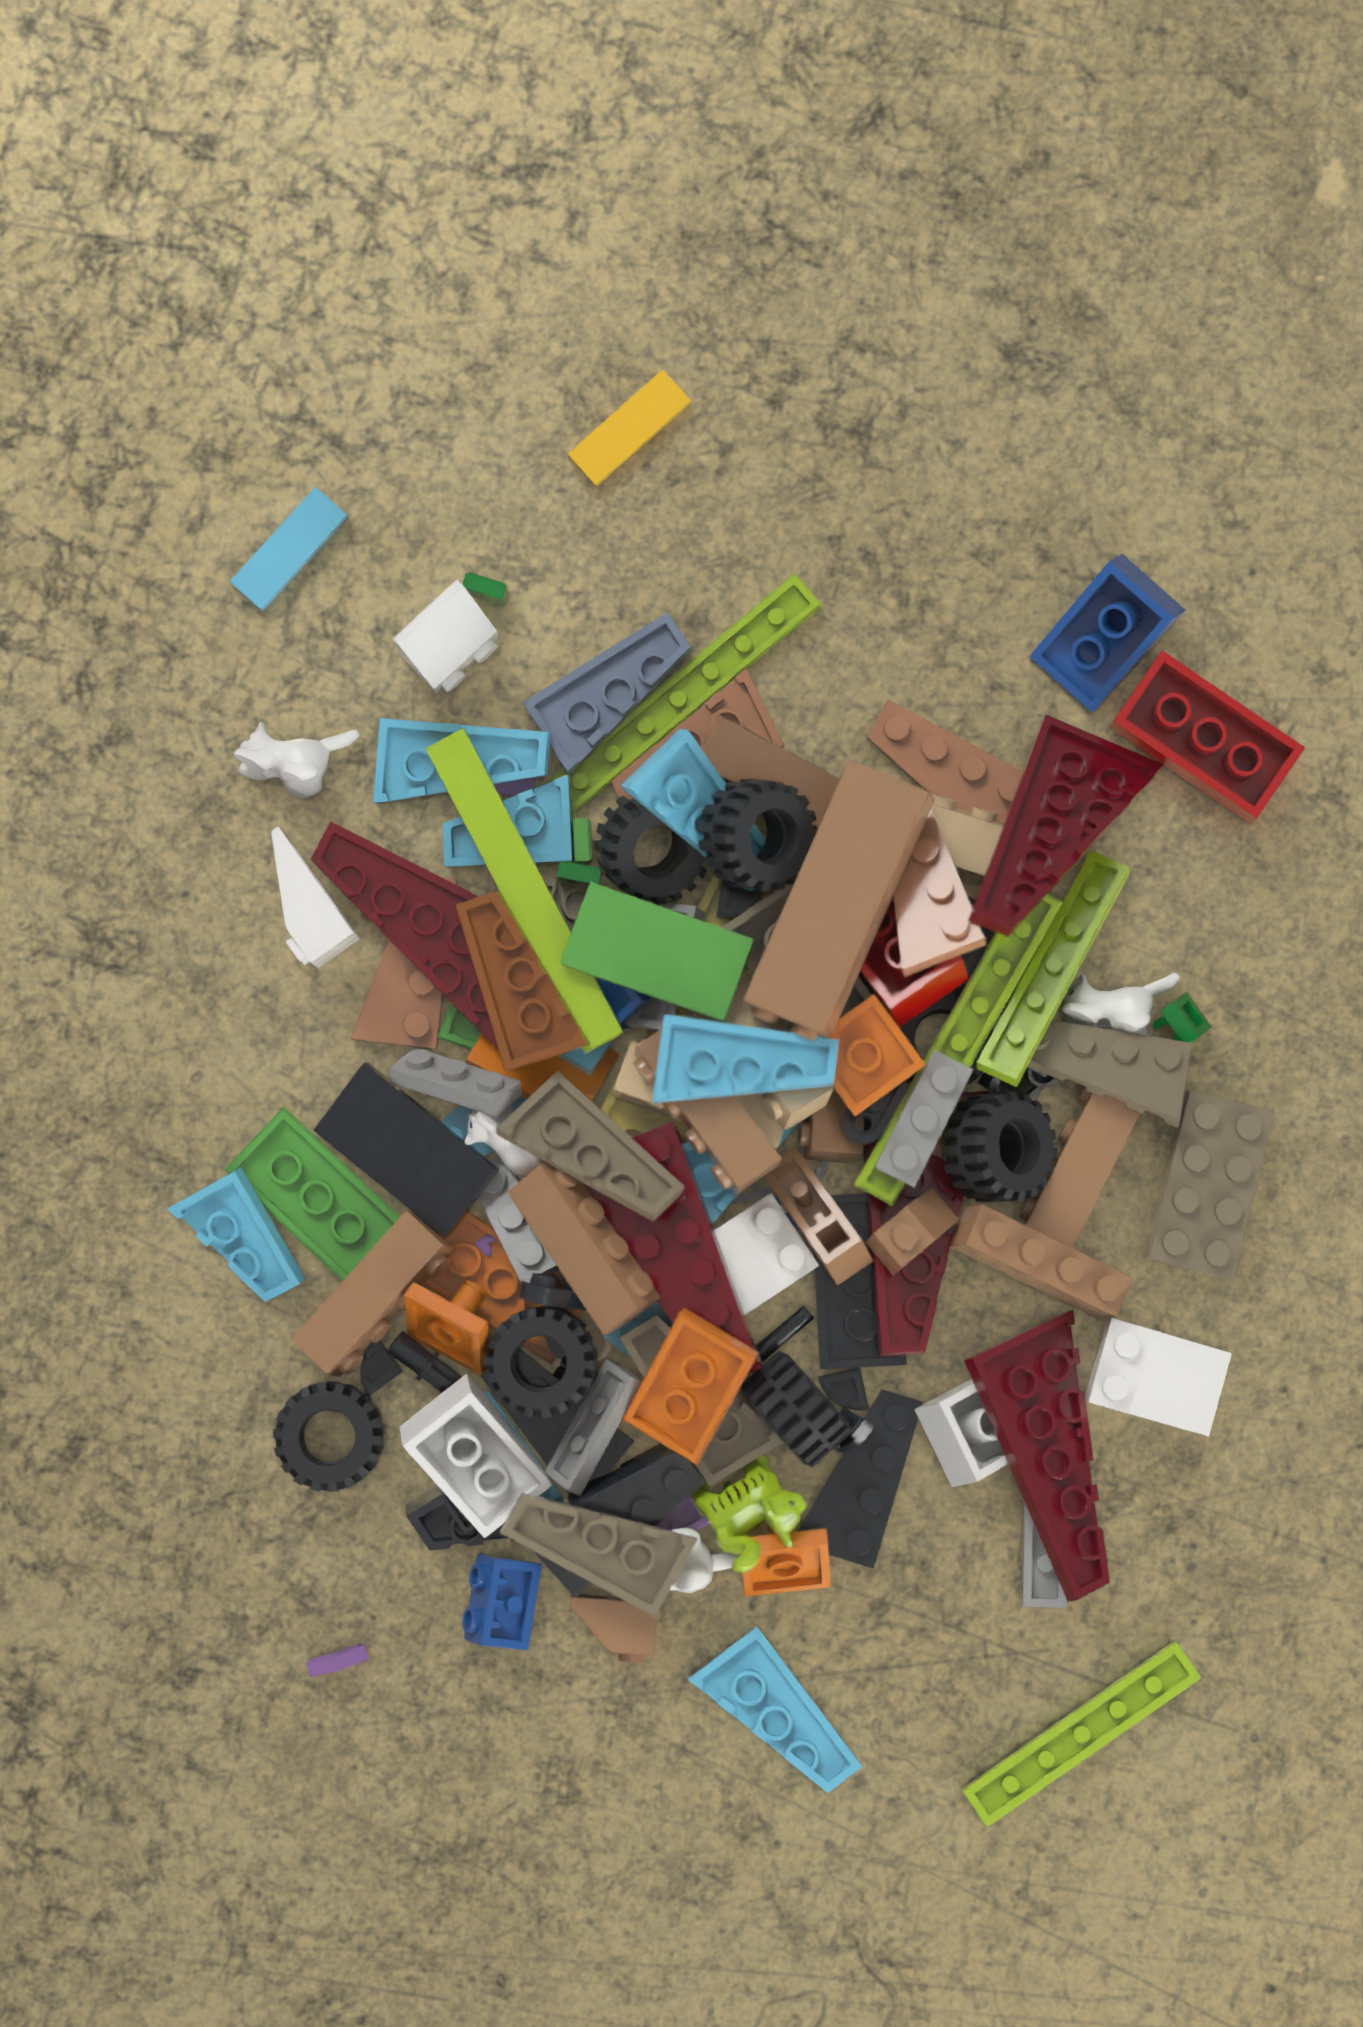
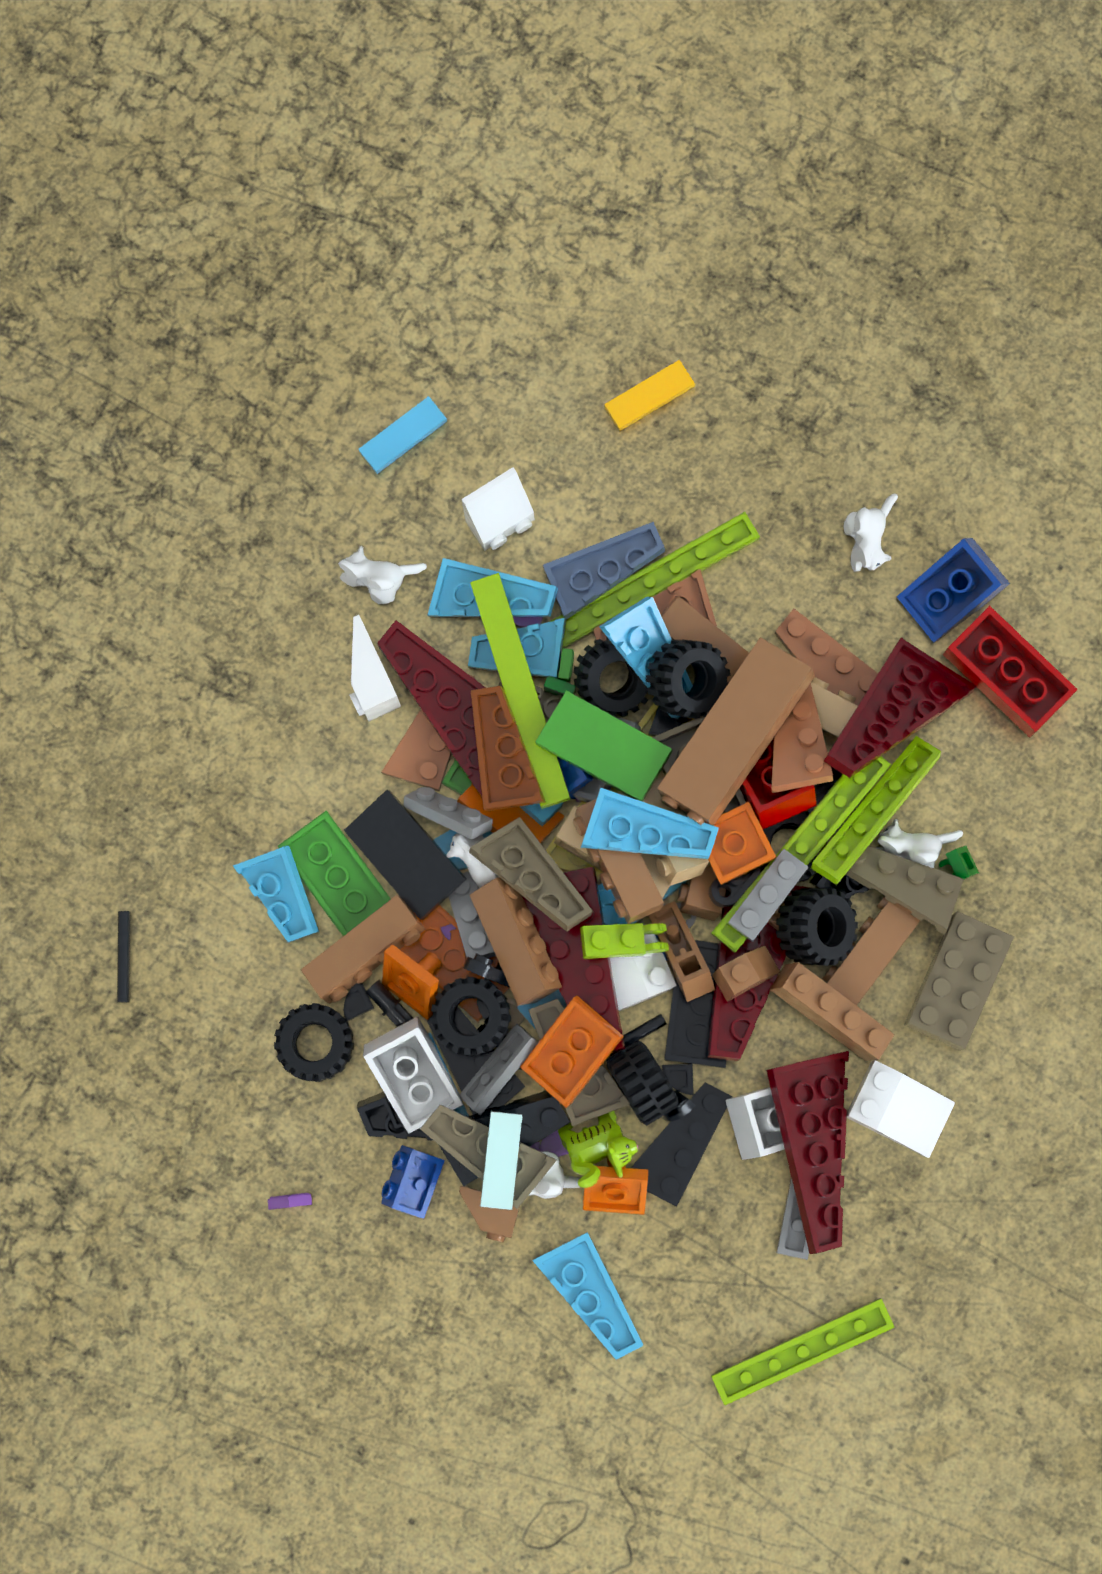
camera: 15 degrees right, 5 degrees down
green tile [462,572,509,607] -> none
none -> black bar [117,911,130,1003]
none -> light aqua tile [480,1111,522,1210]
none -> lime hinge [580,923,669,959]
none -> white animal [843,494,898,572]

